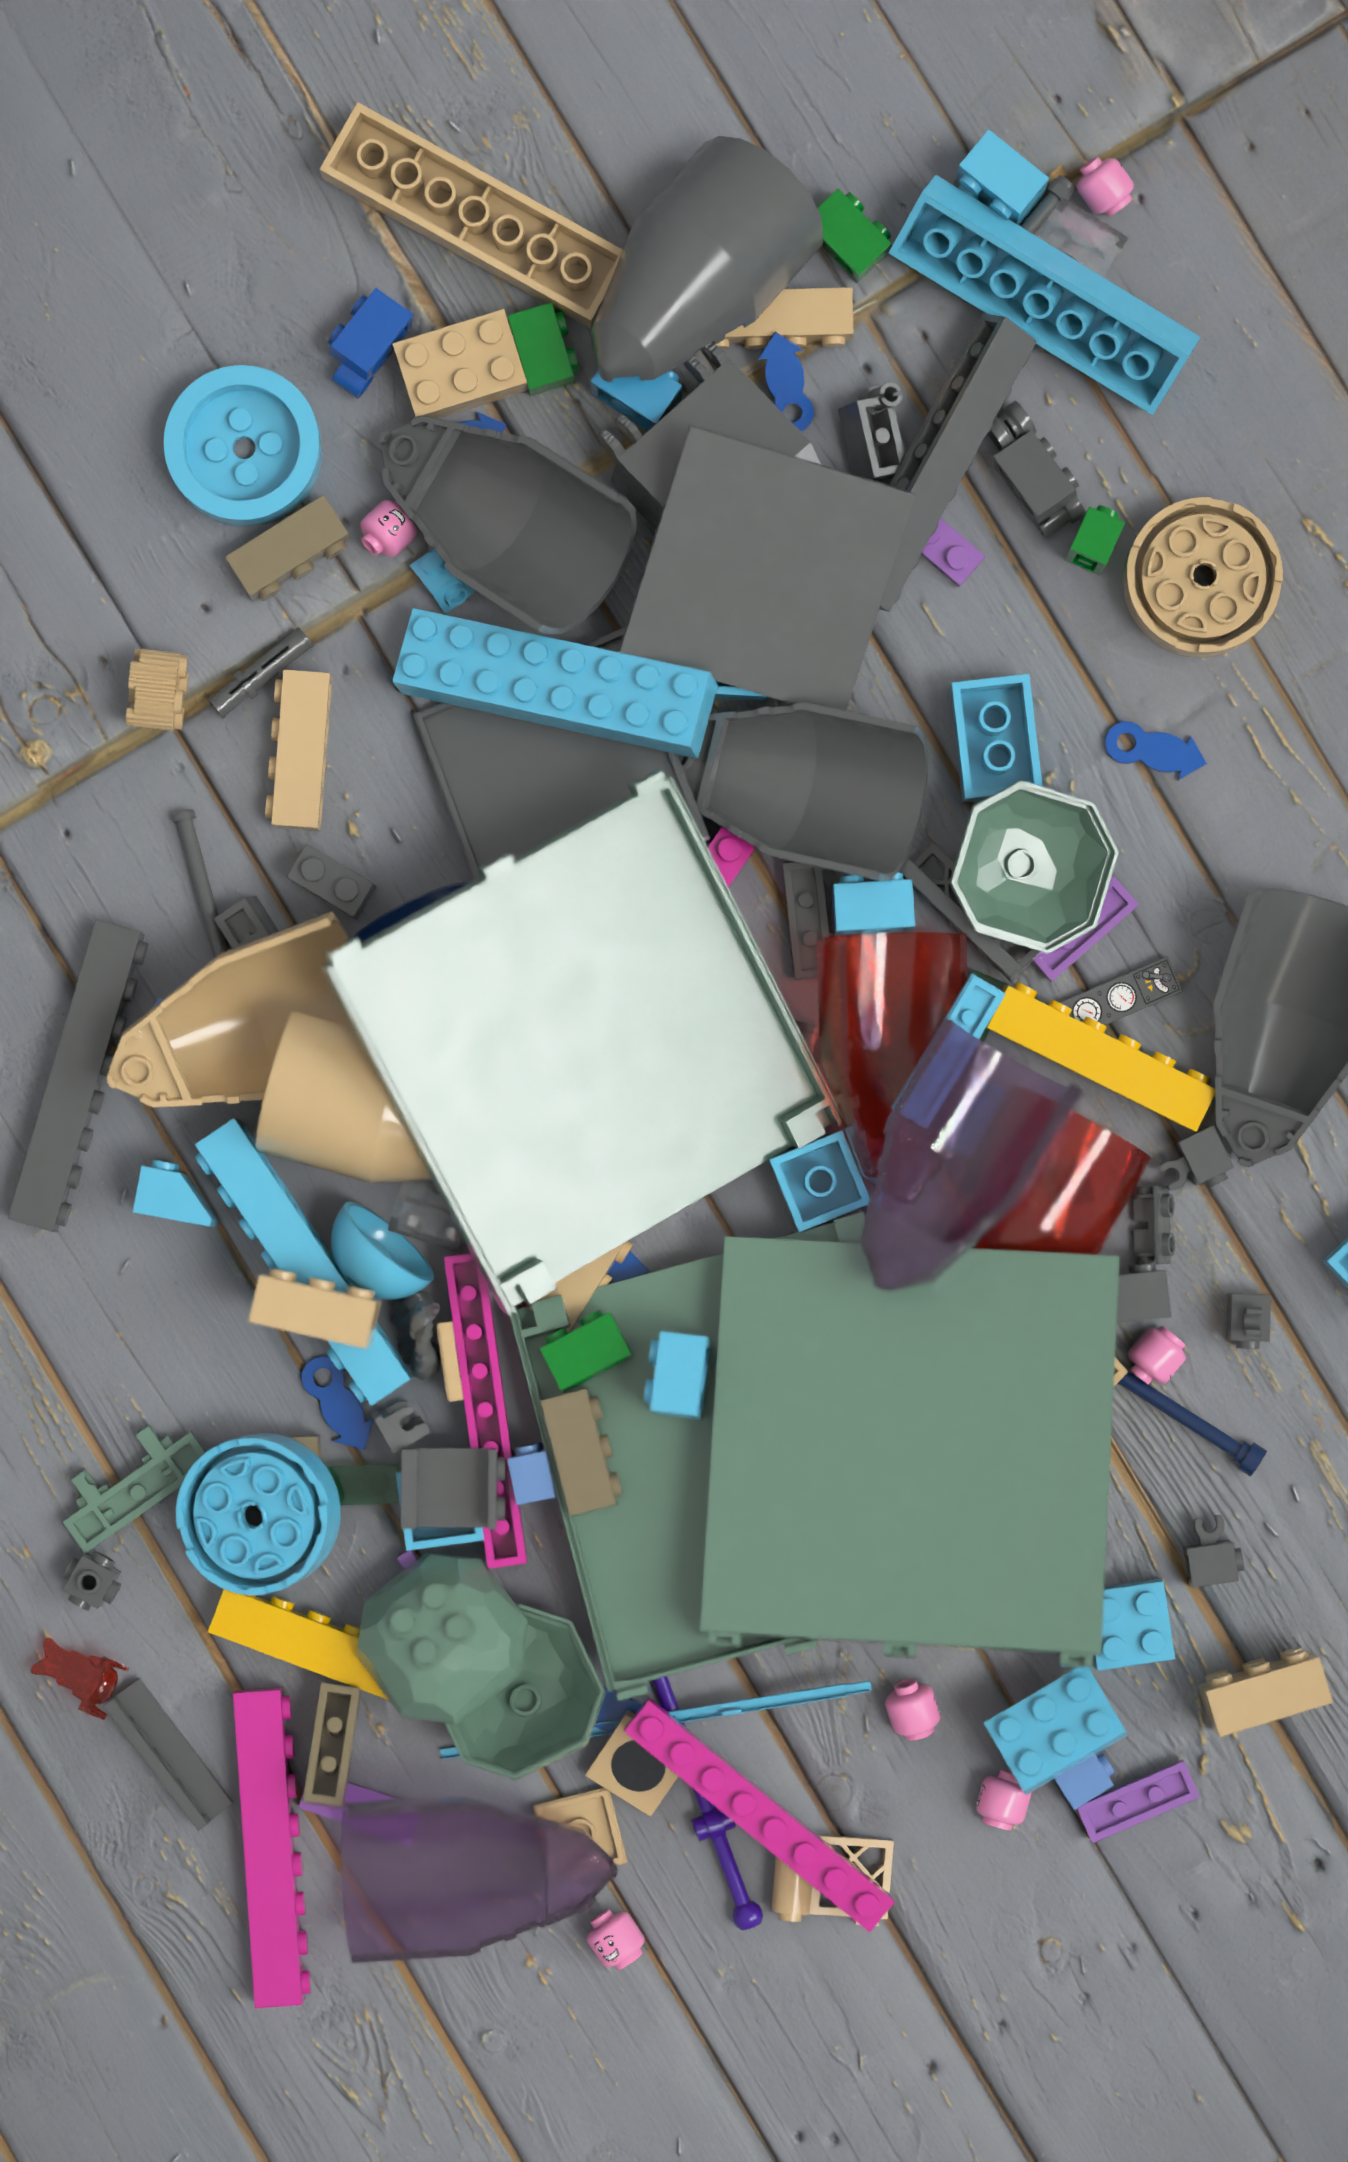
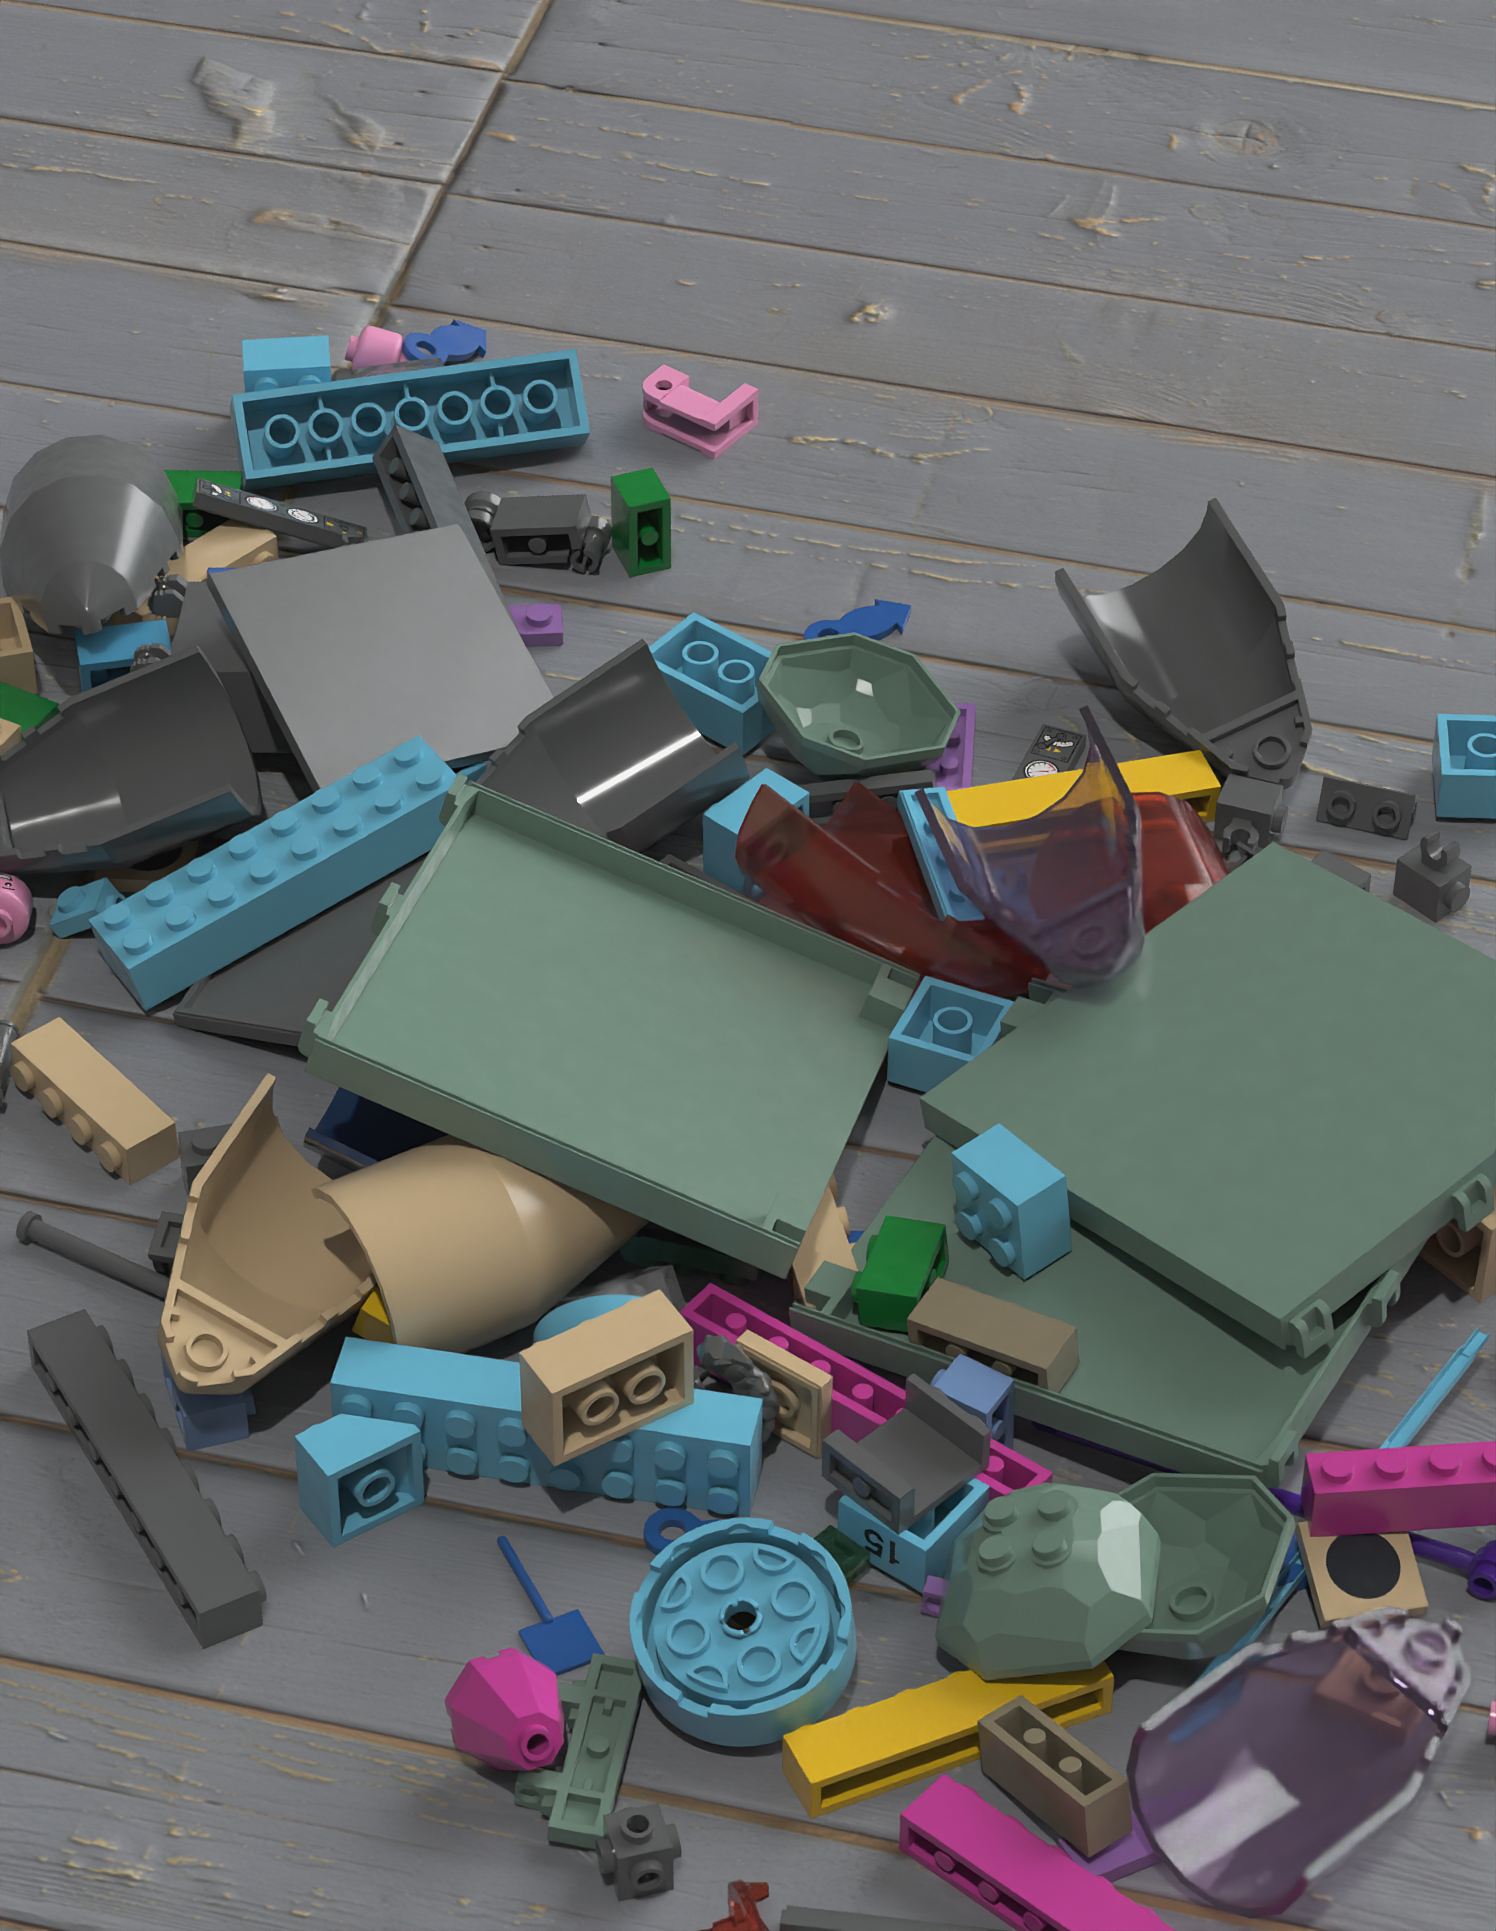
camera: 45 degrees left, 45 degrees down
dark grey hinge [369,1401,431,1454] -> none
tan brick [1123,497,1283,658] -> none
none -> dark grey tile [192,478,368,549]
none -> blue brick [402,319,486,369]
none -> dark pink cone [444,1647,565,1770]
none -> blue piece [497,1536,605,1676]
none -> bright pink piece [643,364,759,459]
none -> dark grey hinge [1316,775,1417,840]

